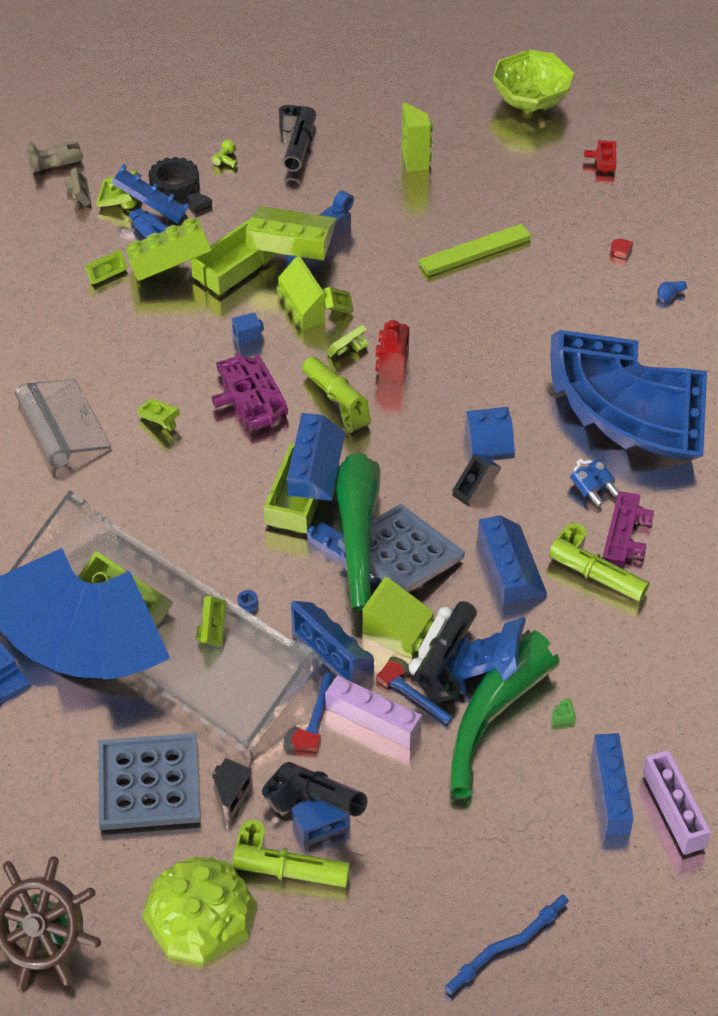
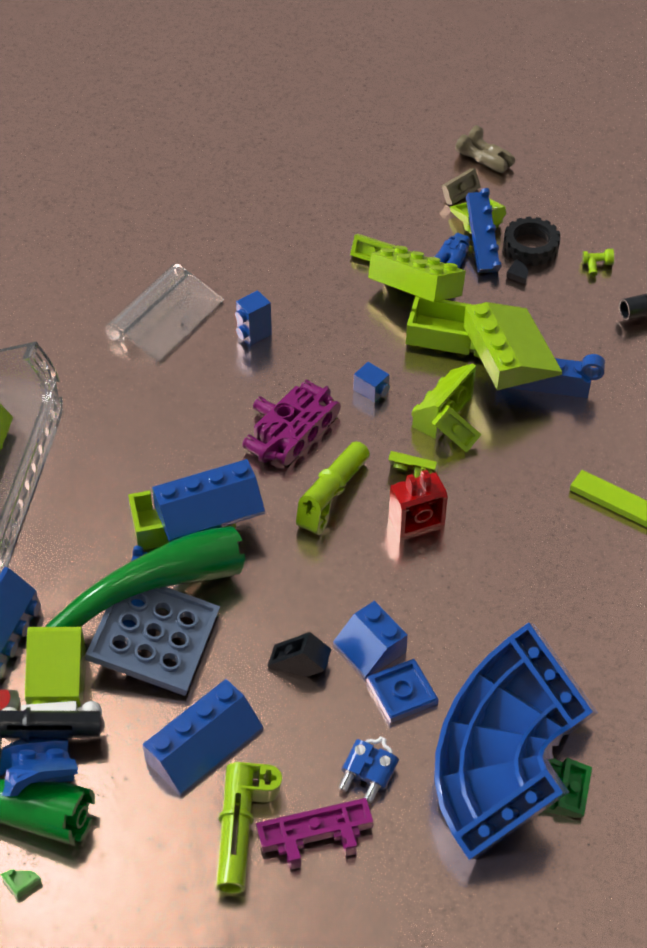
camera: 60 degrees right, 0 degrees up
lime hinge [136,398,181,431] -> none
blue bush [237,590,259,612] -> none
none -> blue brick [235,290,272,346]
none -> blue tile [367,658,439,723]

